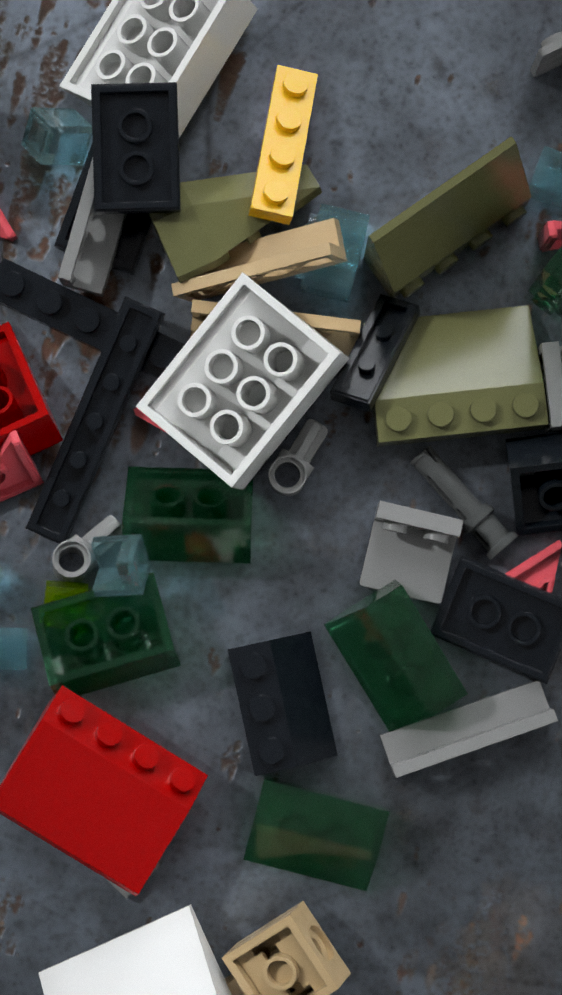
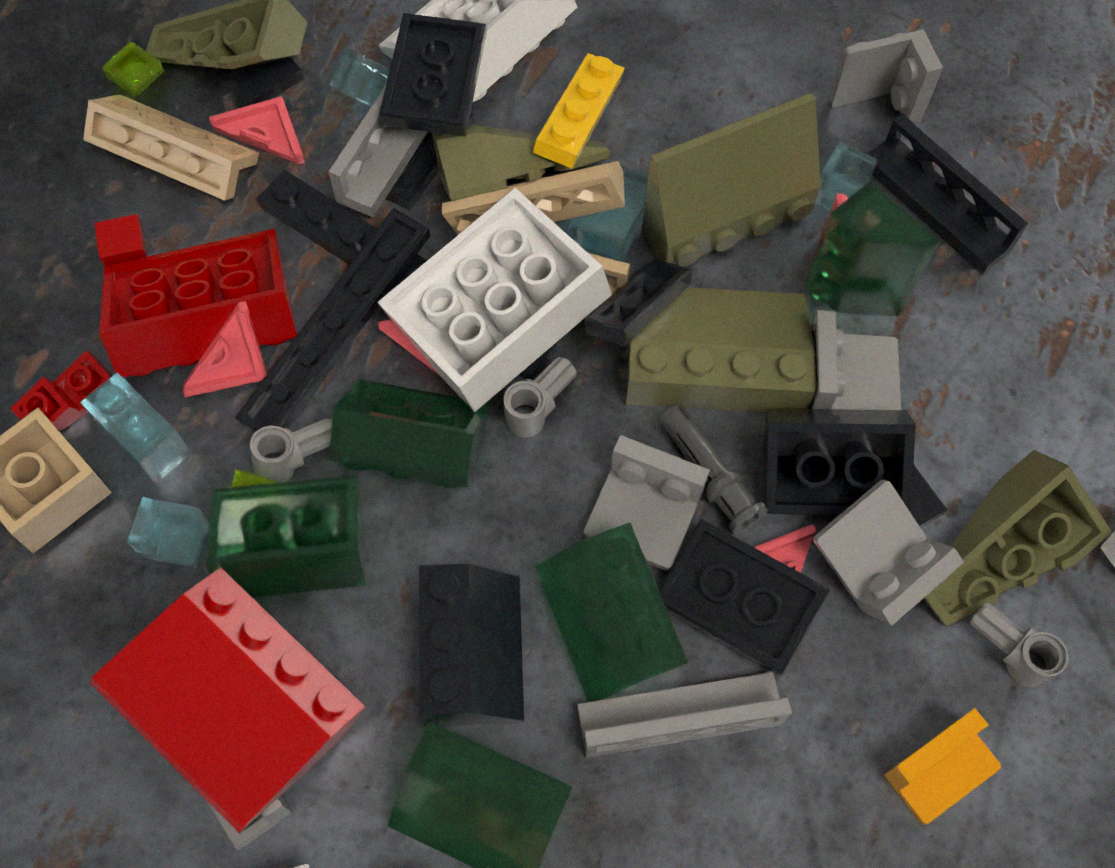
camera: 10 degrees right, 20 degrees down
clear light blue panel [91,534,151,597] -> none

